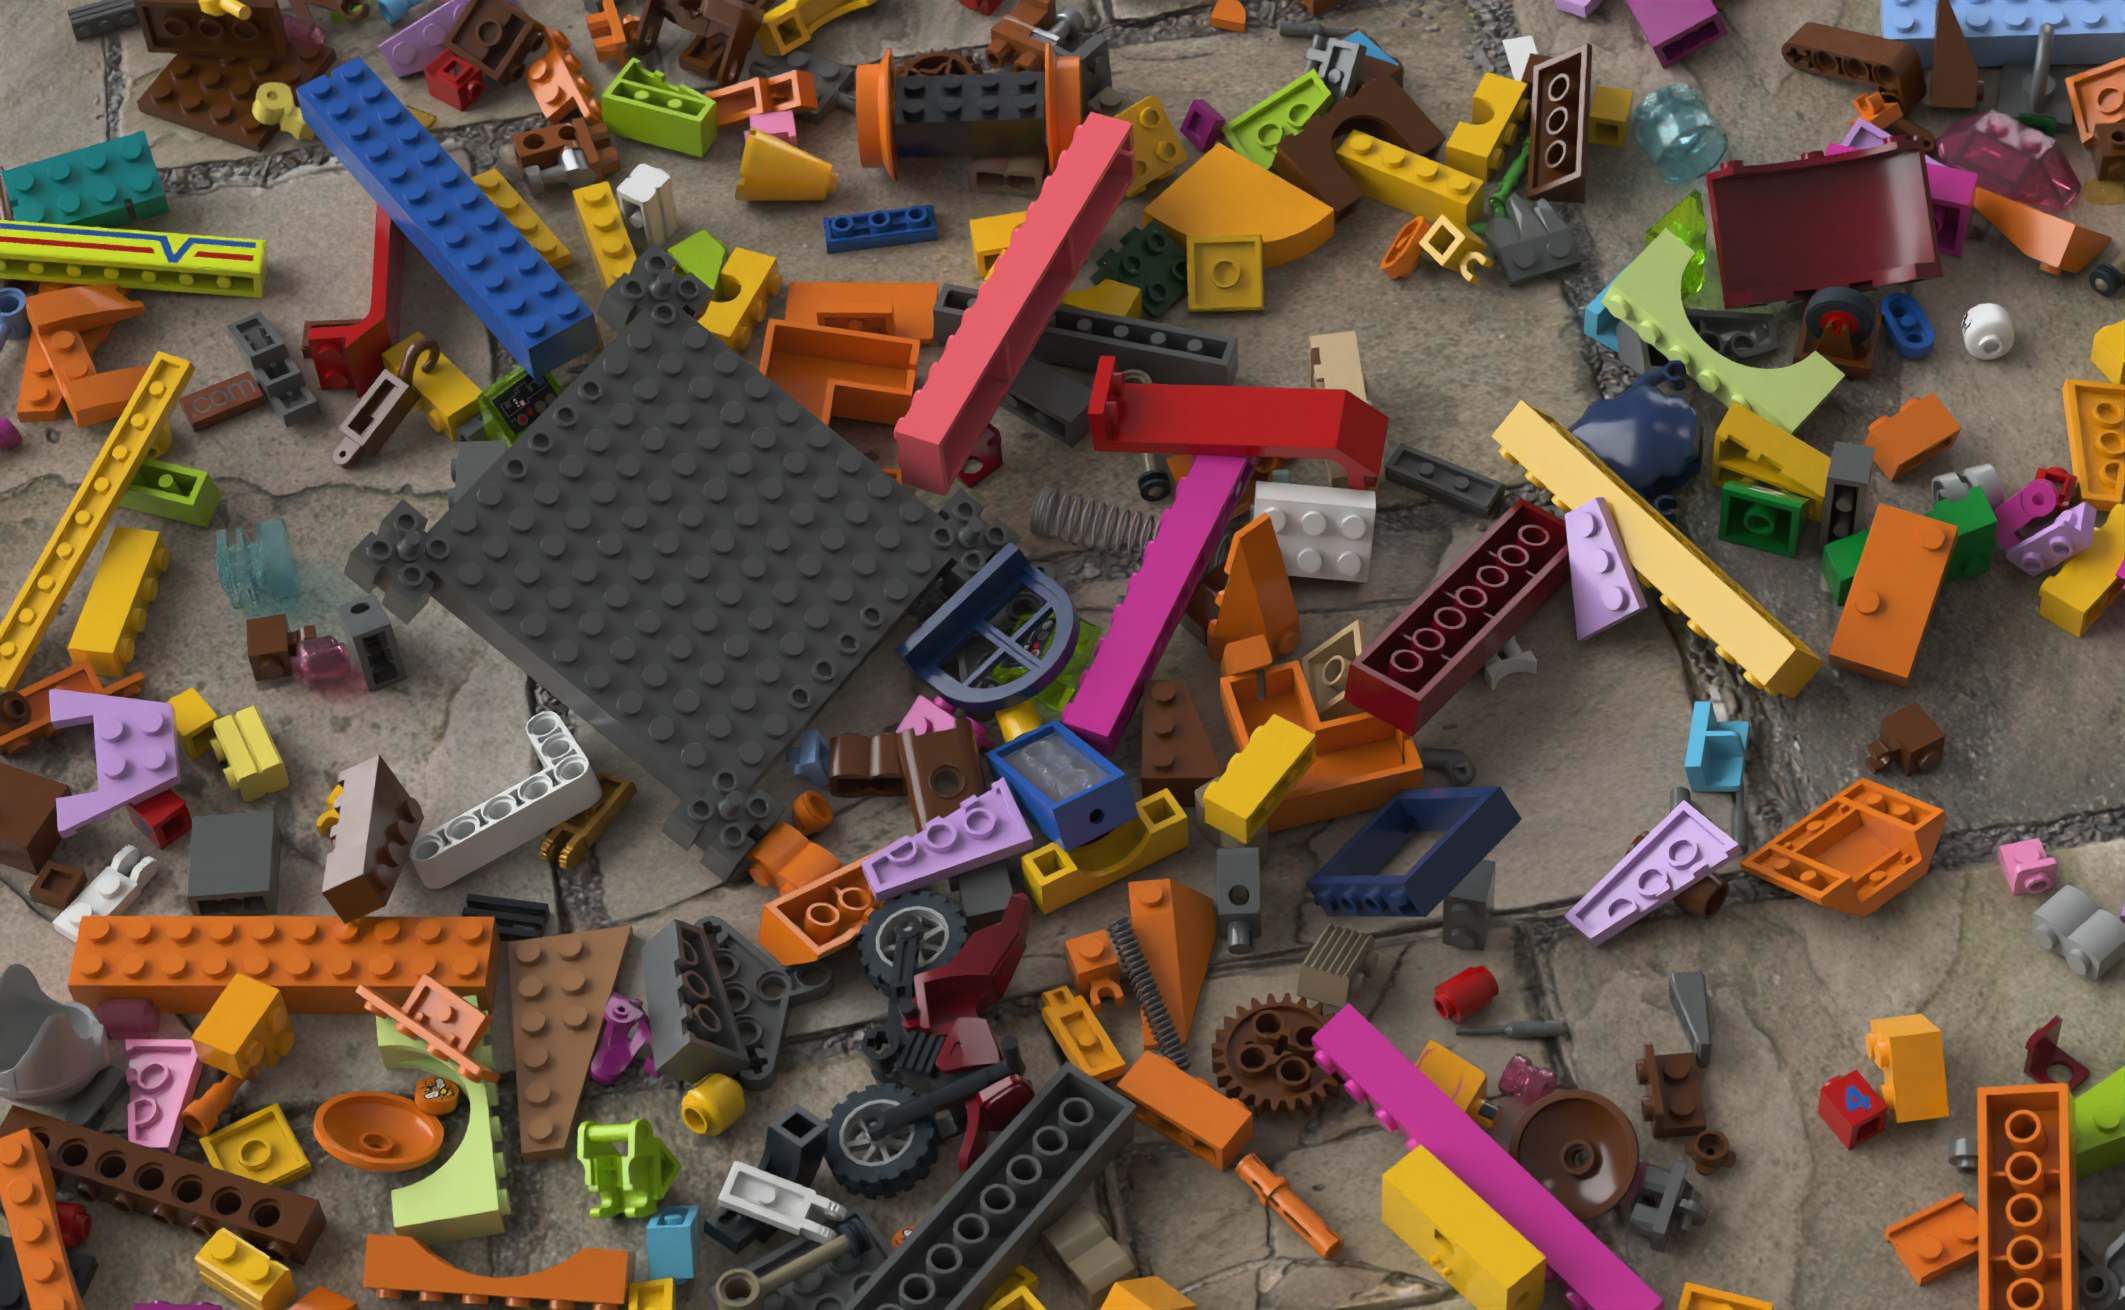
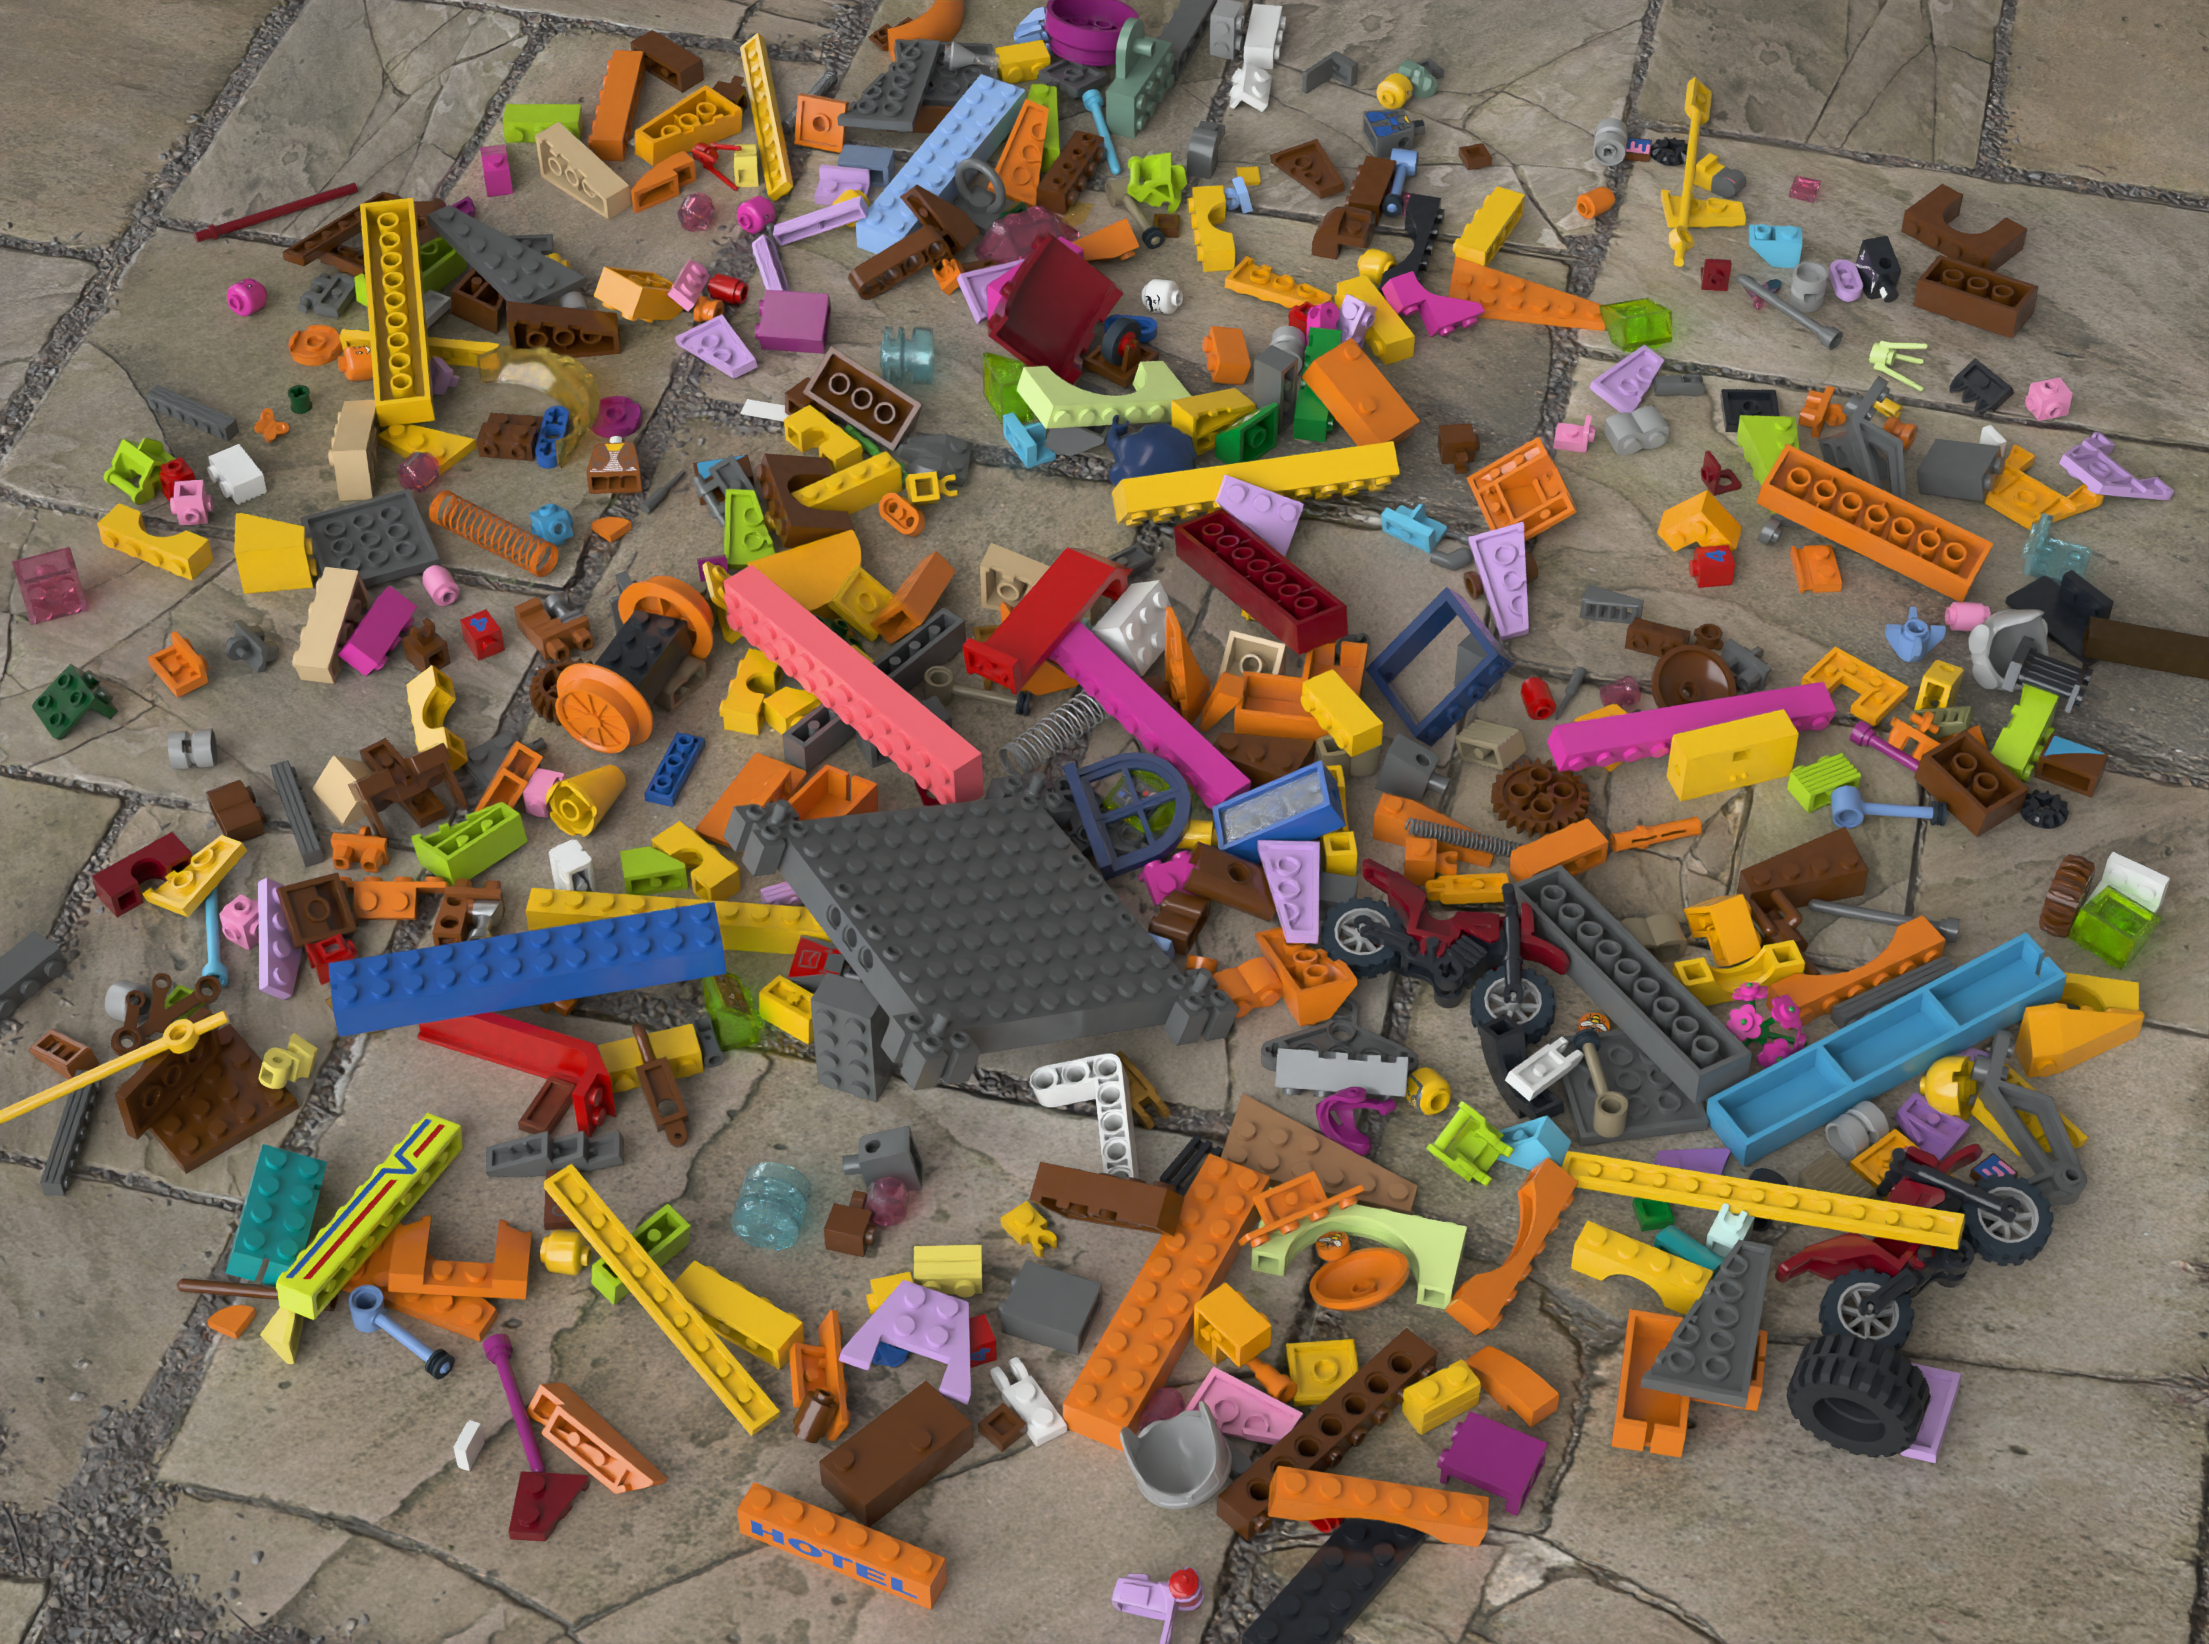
camera: 70 degrees left, 5 degrees down
none -> orange slope [870,551,956,645]

